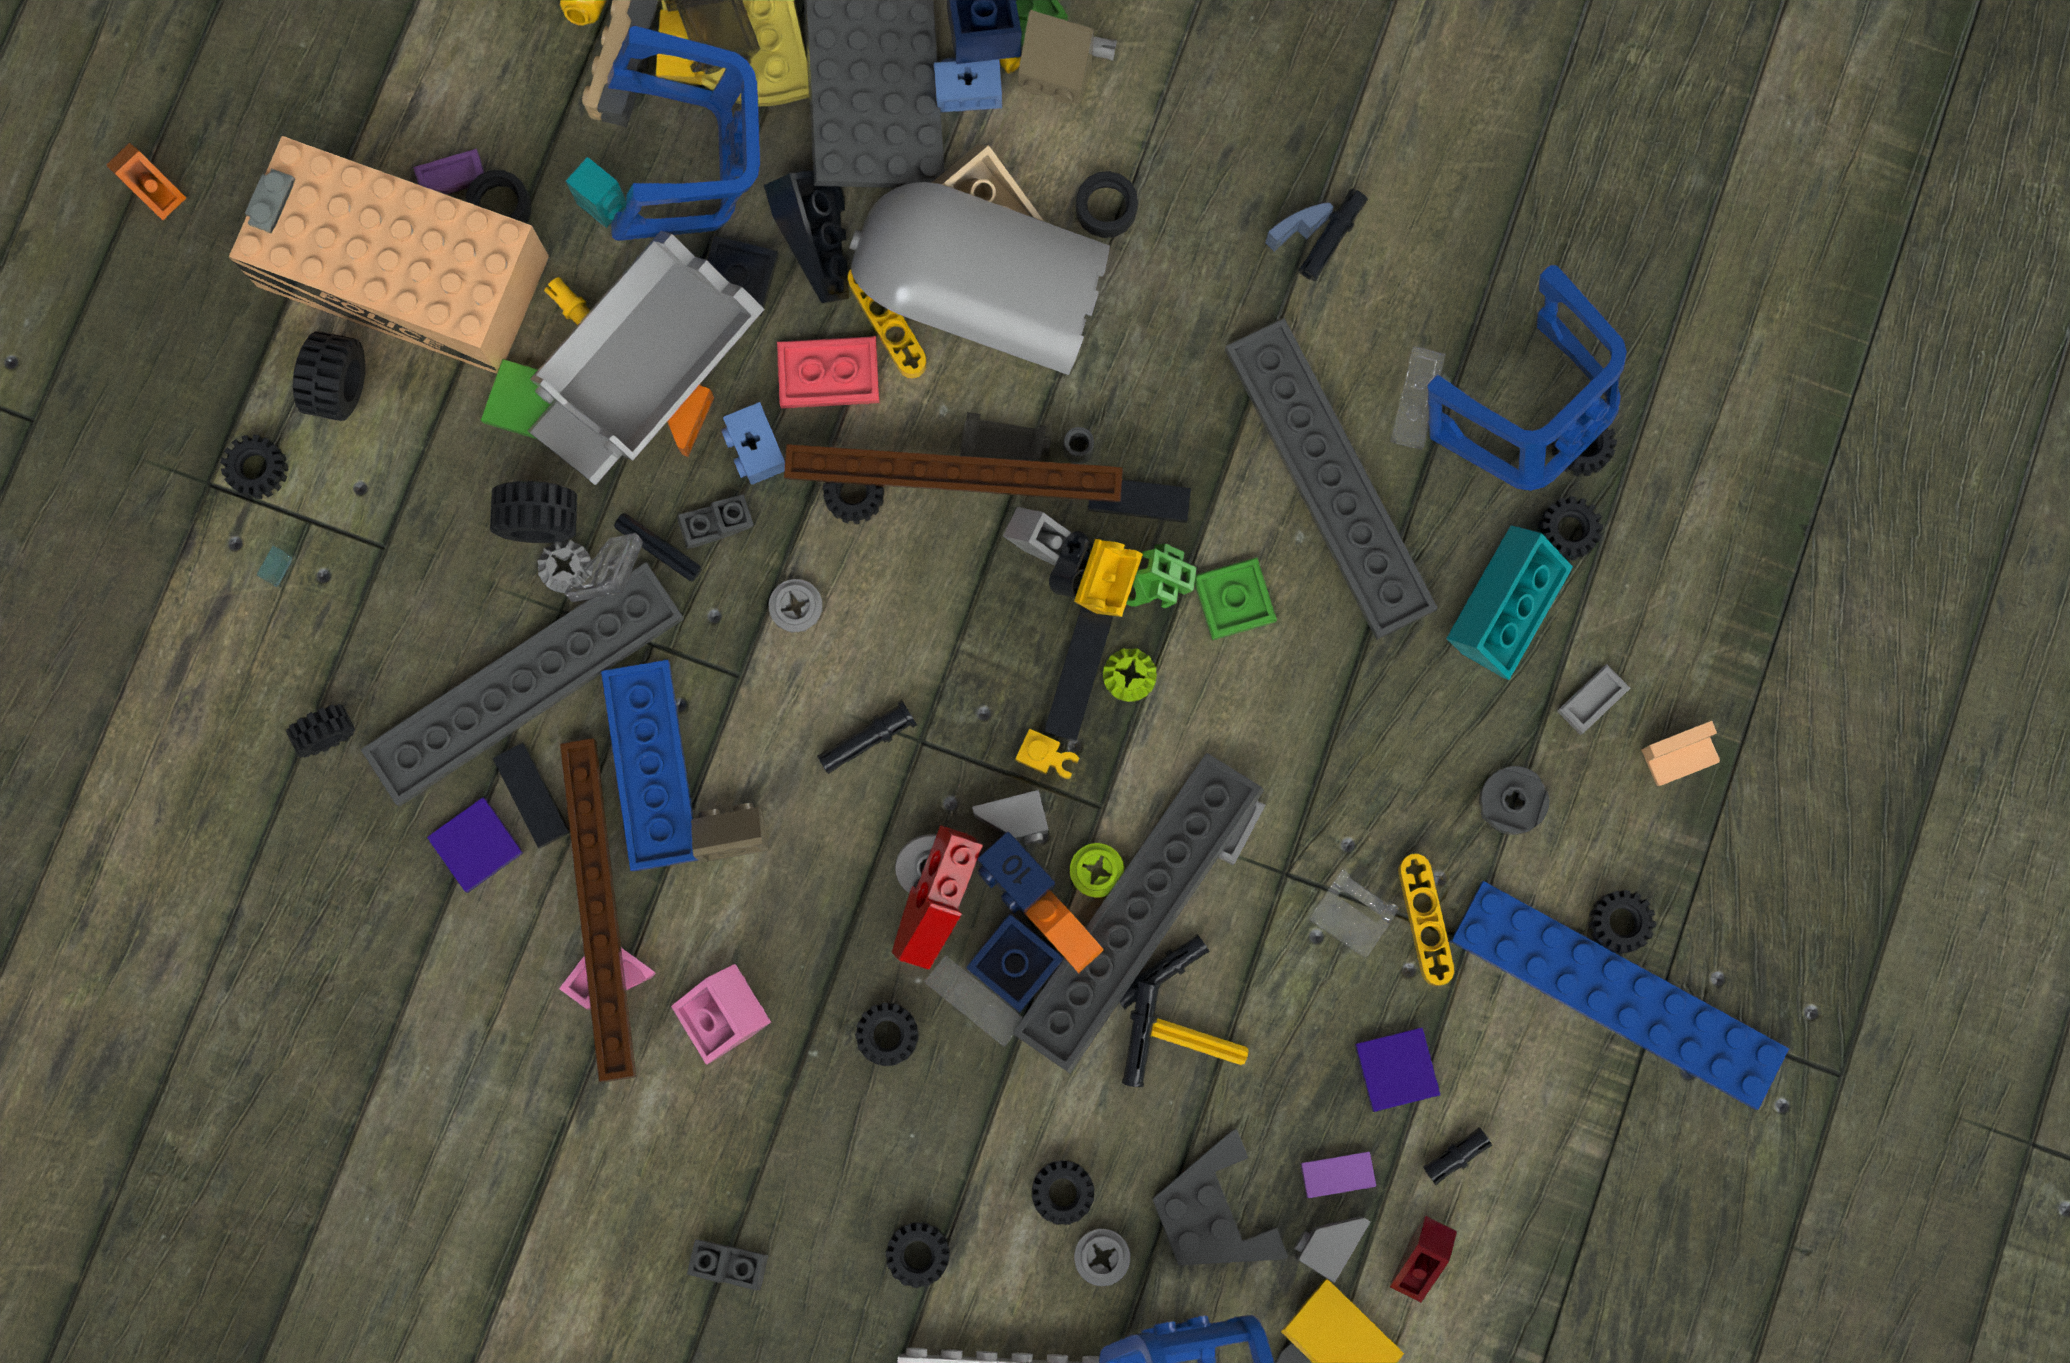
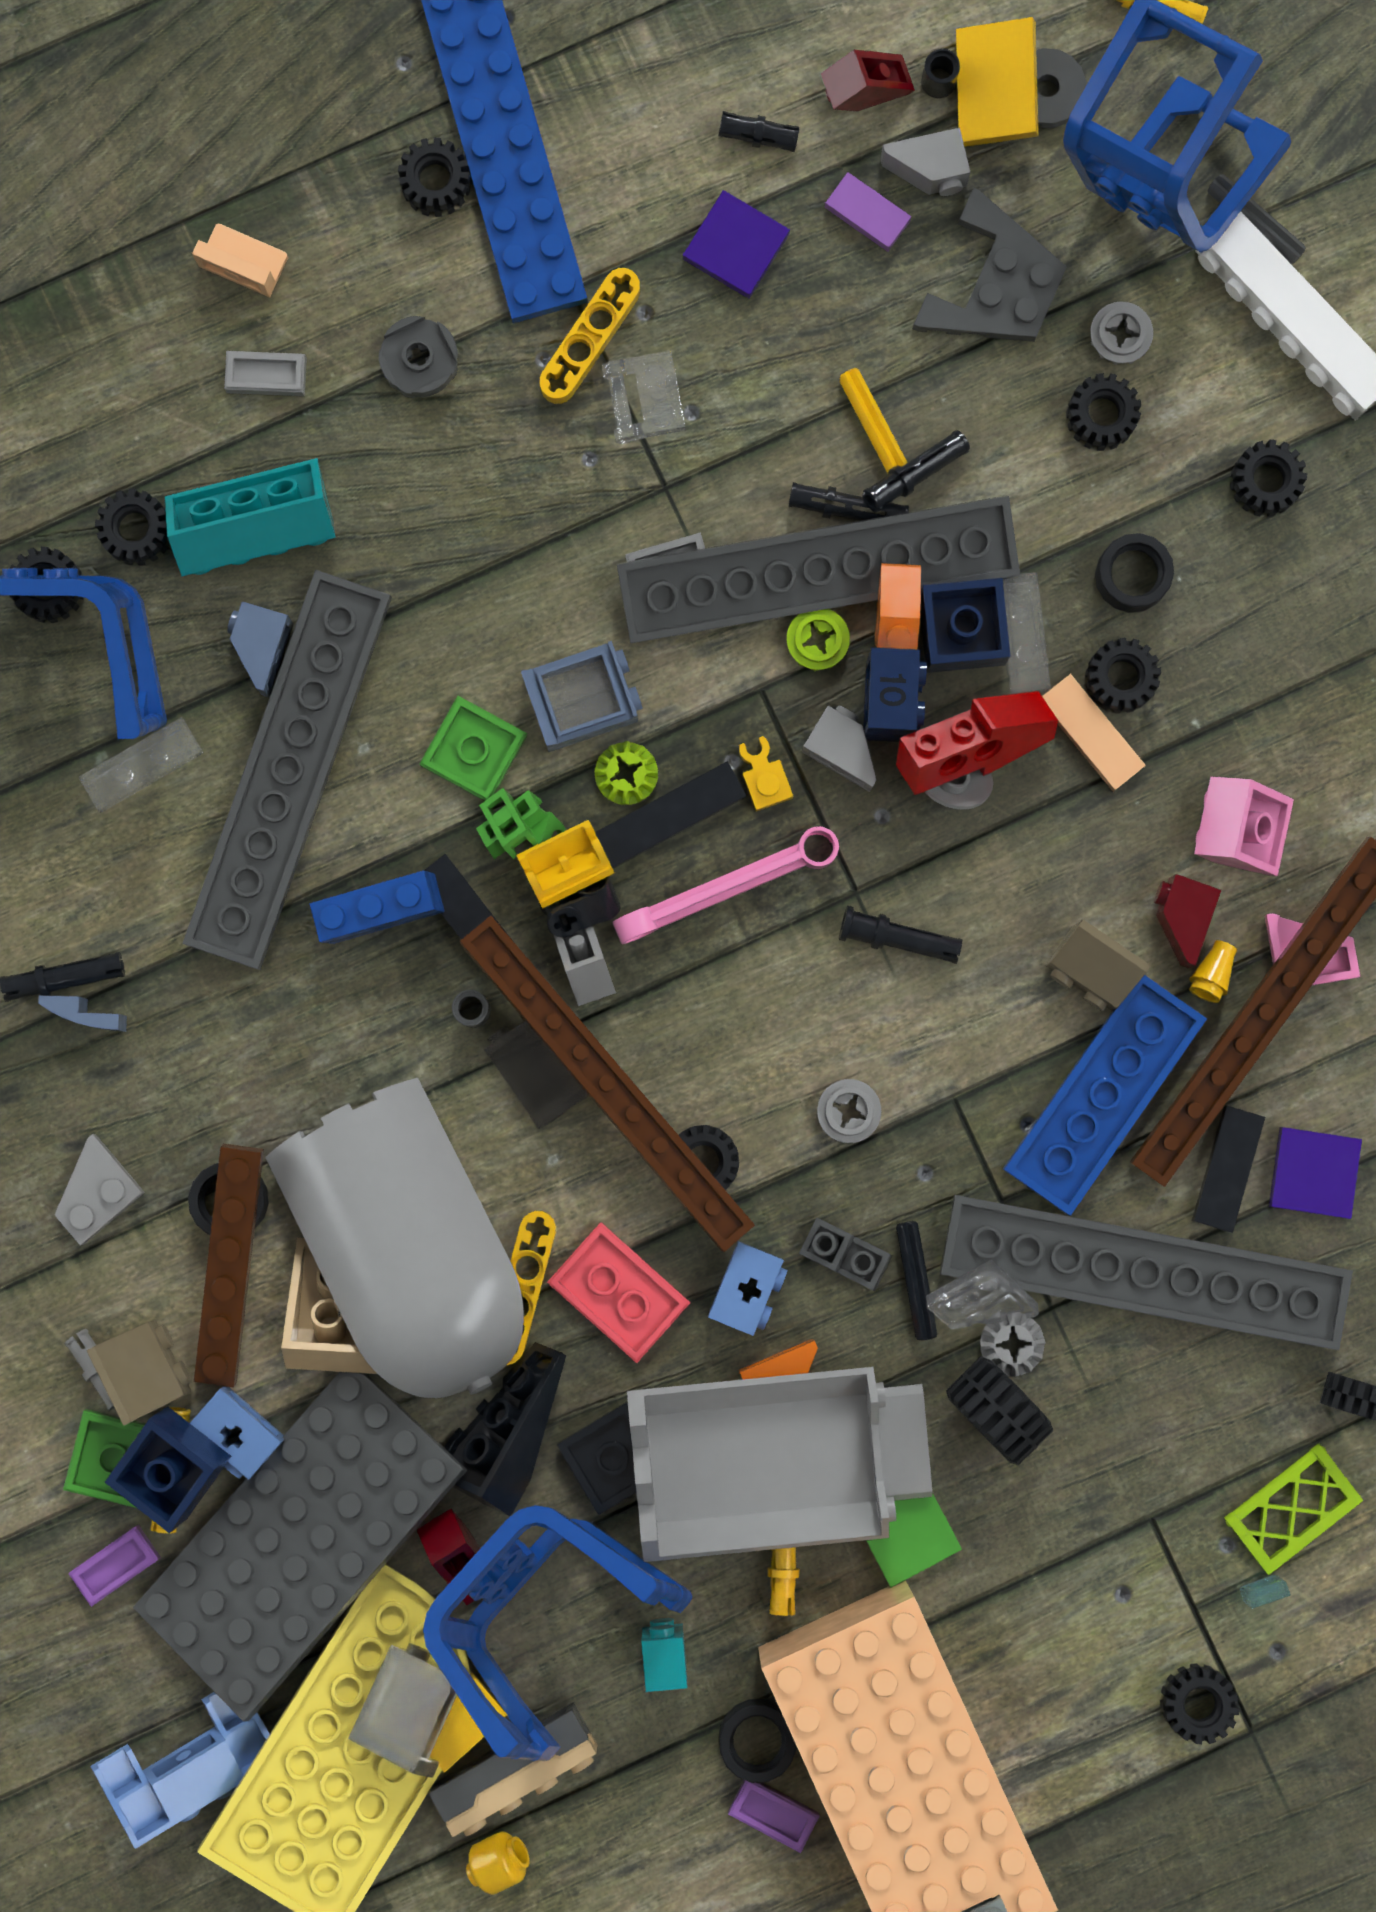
camera: 135 degrees left, 5 degrees up
black tyre [293,331,365,421] -> none
none -> light grey wing [55,1134,145,1246]
none -> reddish brown plate [194,1143,264,1388]
none -> sand blue slope [227,601,293,697]
none -> blue brick [309,870,445,944]
none -> dark red slope [417,1509,480,1605]
none -> window [521,641,643,752]
none -> bright pink piece [612,827,839,945]
none -> black beam [921,49,960,98]
none -> light nougat tile [1042,673,1146,792]
none -> black tyre [1095,533,1174,613]
none -> dark red slope [1154,874,1221,968]
none -> yellow cone [1189,940,1237,1003]
none -> lime window [1224,1443,1364,1575]

